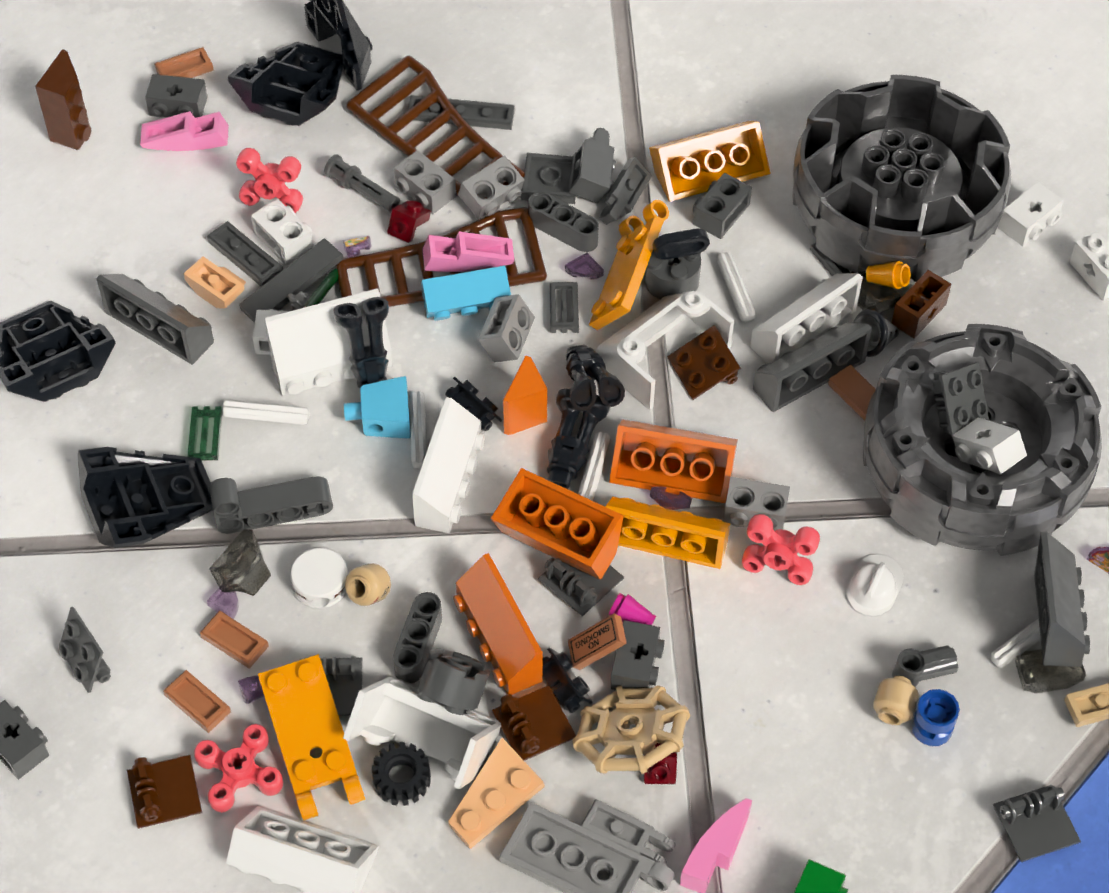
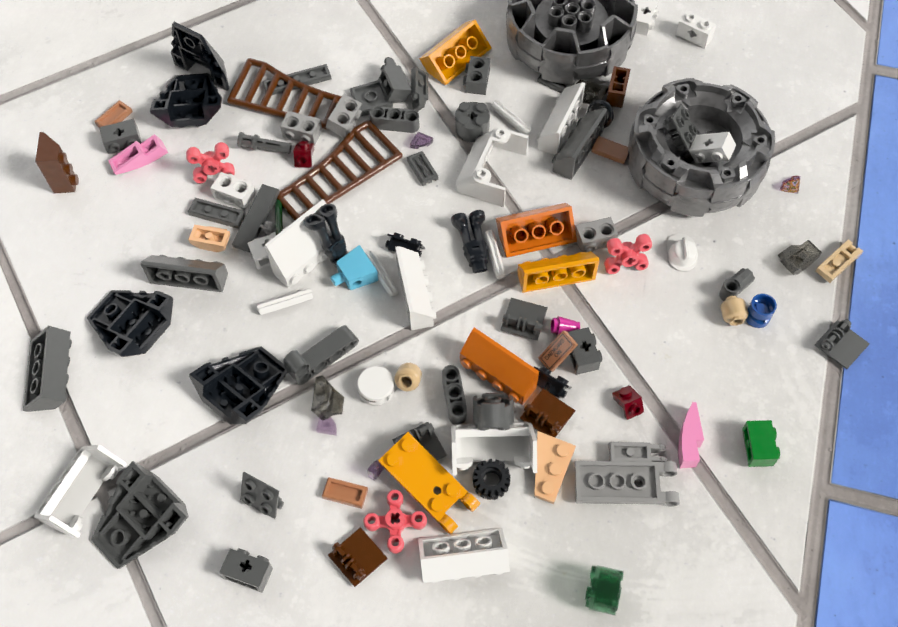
camera: 25 degrees left, 5 degrees up
clear green tile [188,406,222,461] -> none
nougat tile [200,610,269,669] -> none
clear purple tile [343,236,372,258] -> none
medium azure brick [421,266,511,321] -> none
bright pink slope [423,232,514,272] -> none
light grey brick [478,294,535,363] -> none
orange slope [491,468,624,580] -> none
orange slope [503,356,547,435] -> none
black piece [566,345,625,411] -> none
tan plate [572,685,690,774] -> none
light orange hinge [589,200,669,331] -> none
tile [649,486,692,510] -> none
black tile [653,229,710,260] -> none
reddish brown hinge [667,325,741,400] -> none
light orange cone [866,261,911,289] -> none
white axle [990,619,1041,668] -> none
dark grey slope [1034,532,1090,667] -> none

